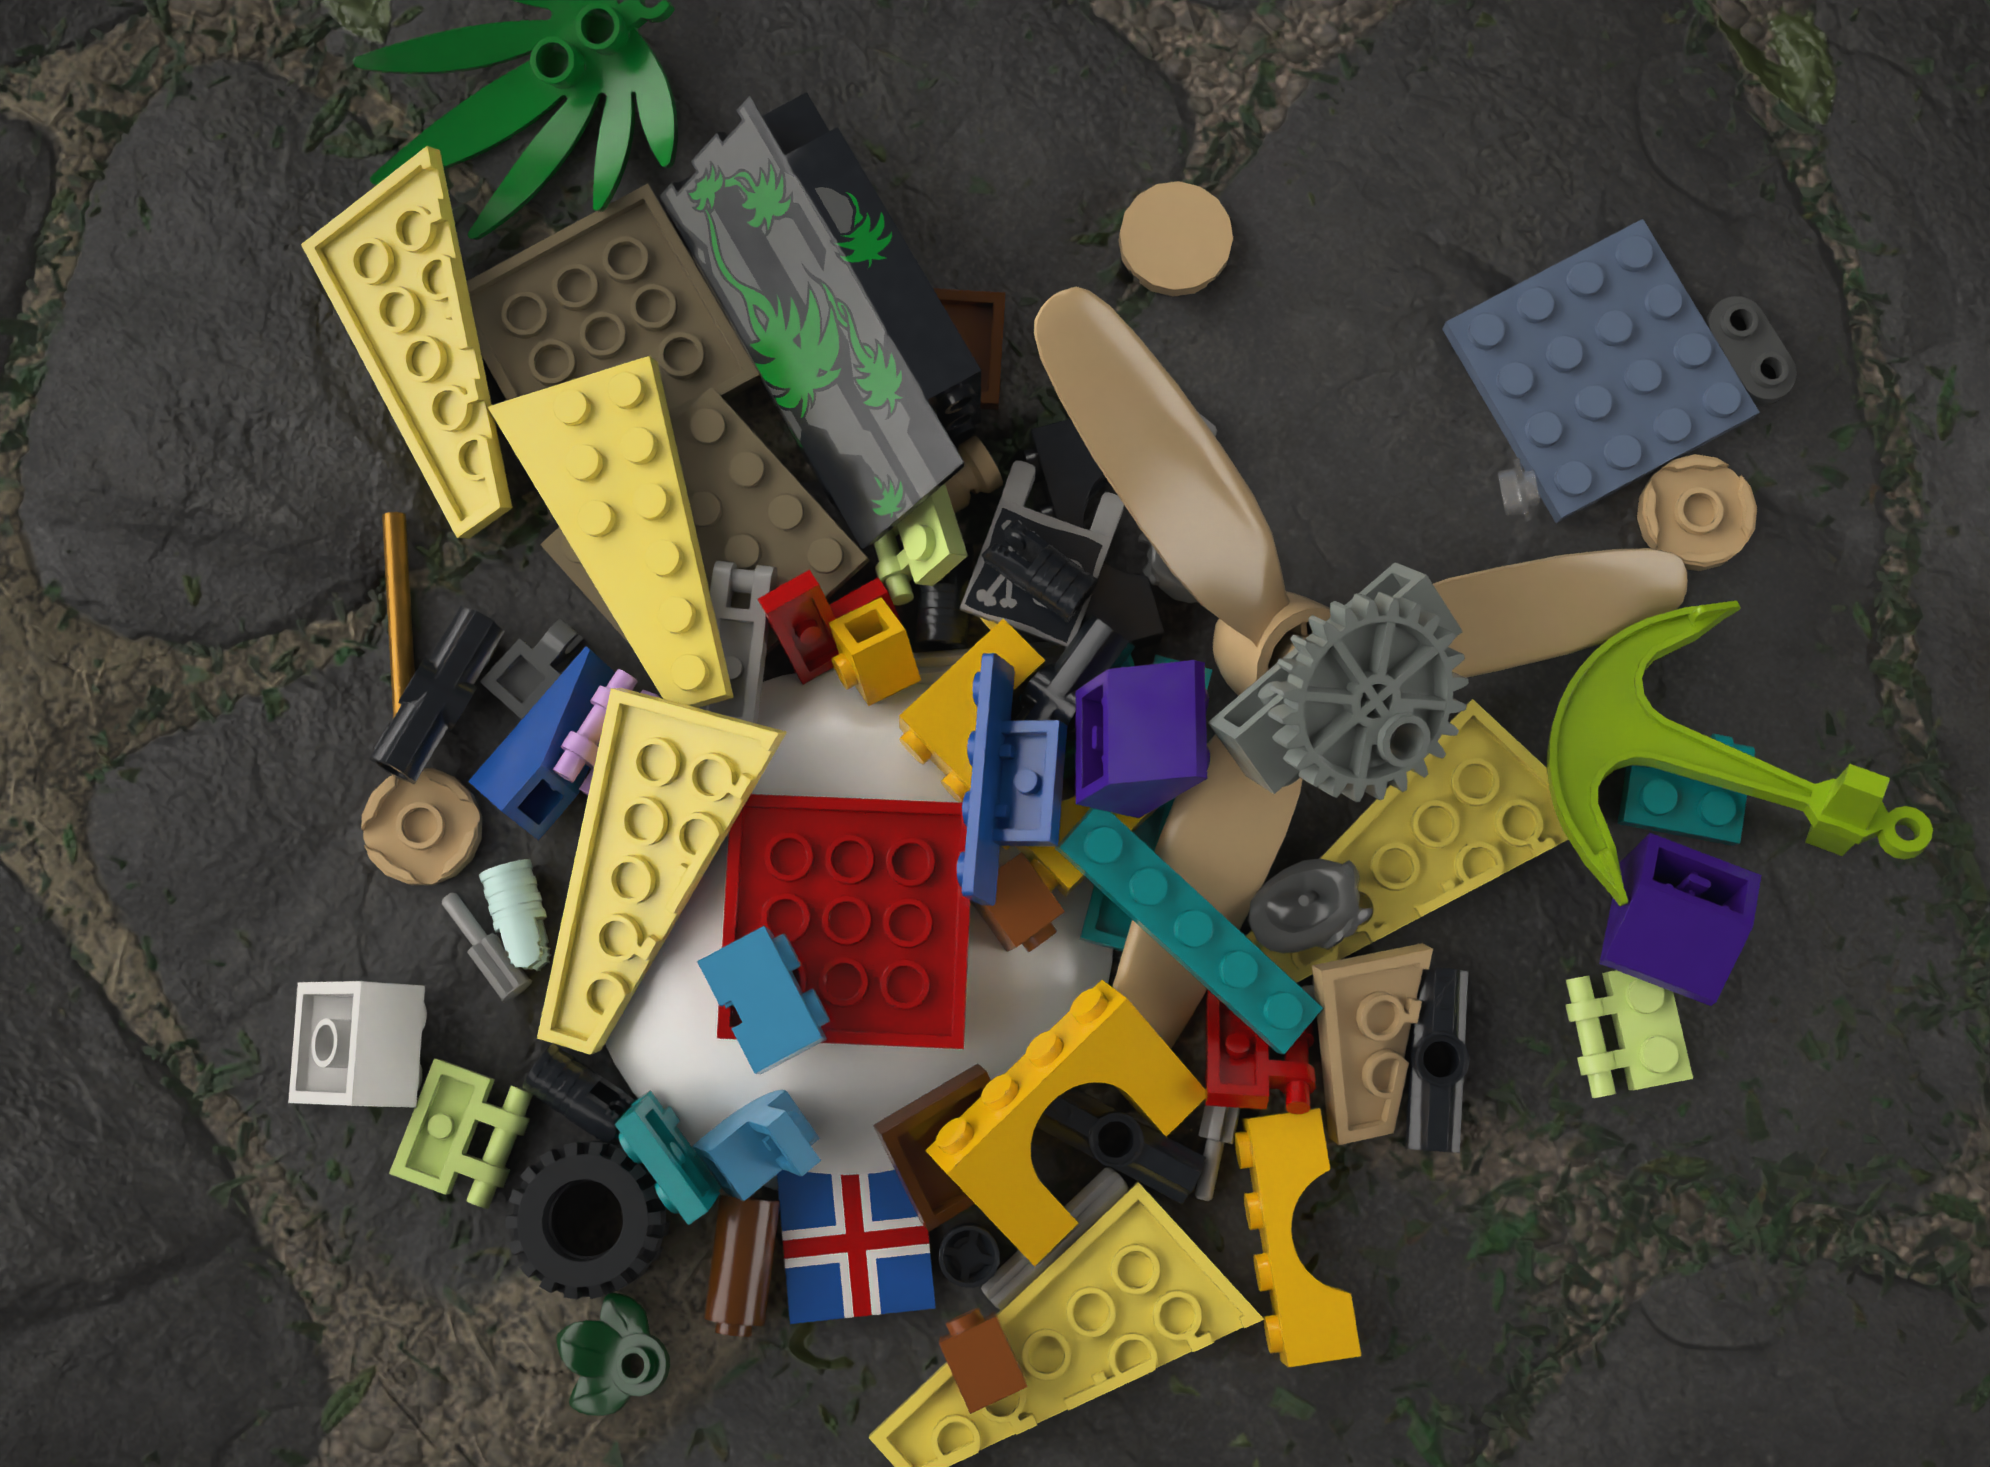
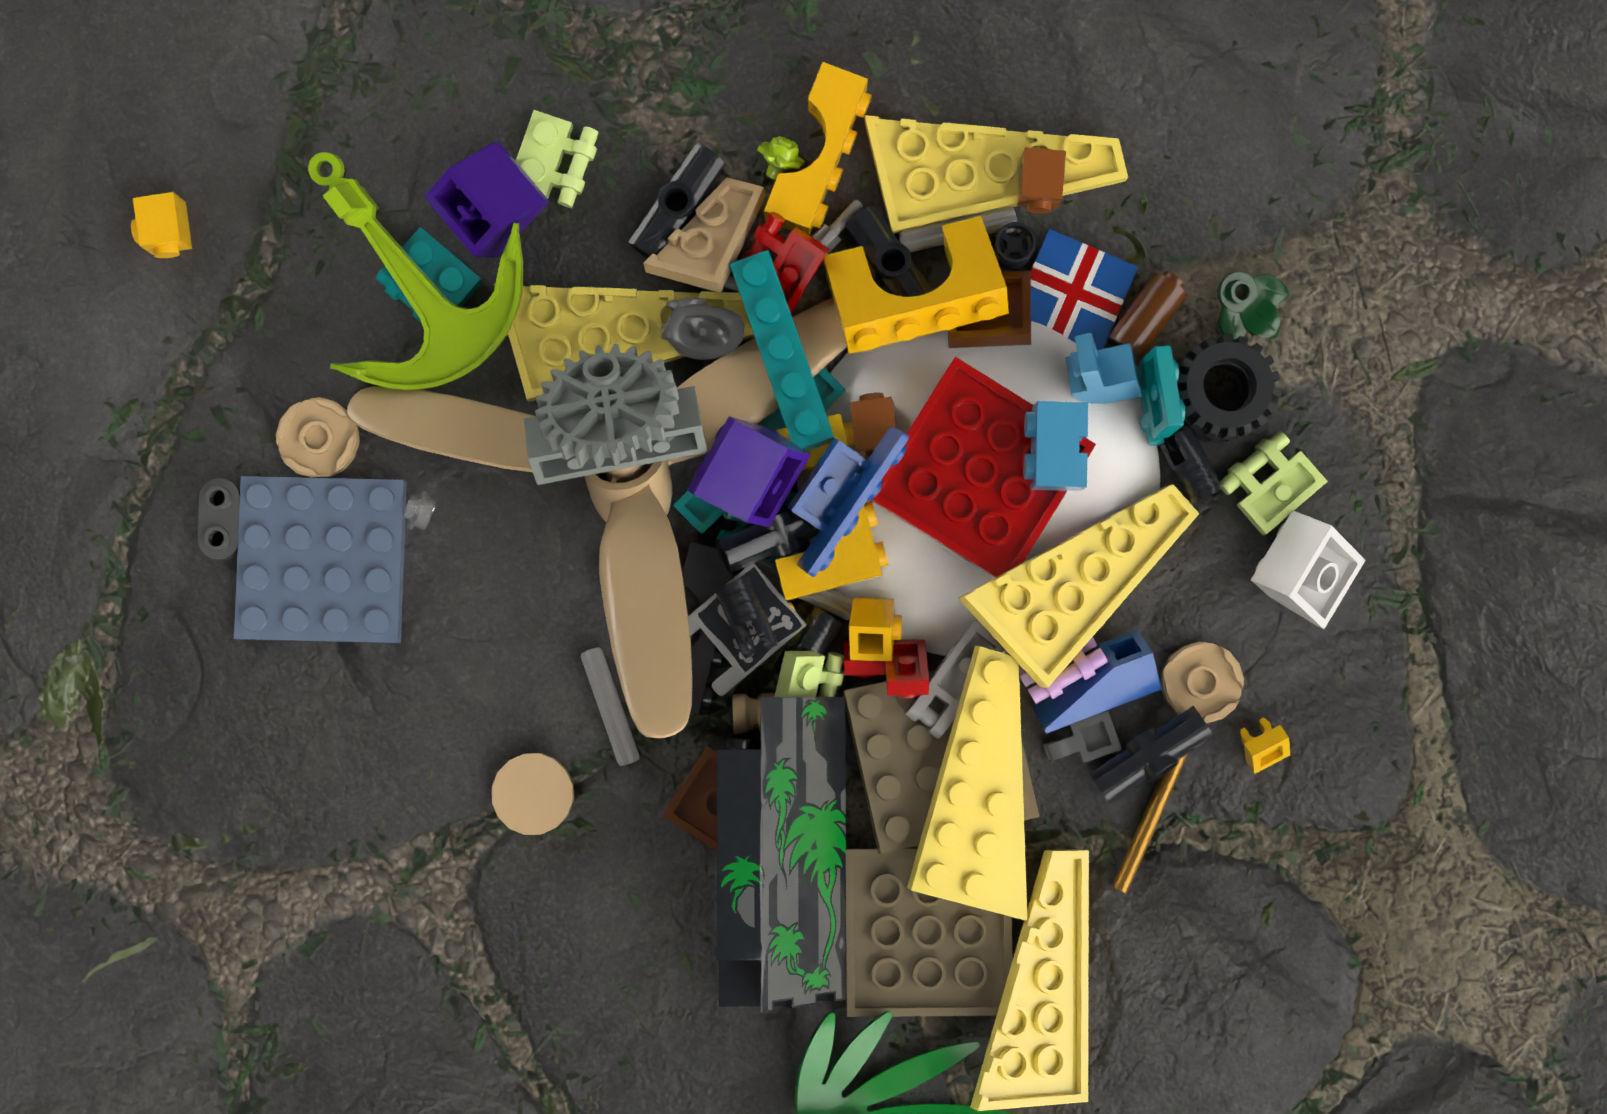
camera: 150 degrees left, 5 degrees up
light grey axle [442,893,532,1003] -> none
light aqua hinge [479,859,551,971] -> none
none -> lime plant [757,136,805,180]
none -> yellow tile [1240,718,1290,774]

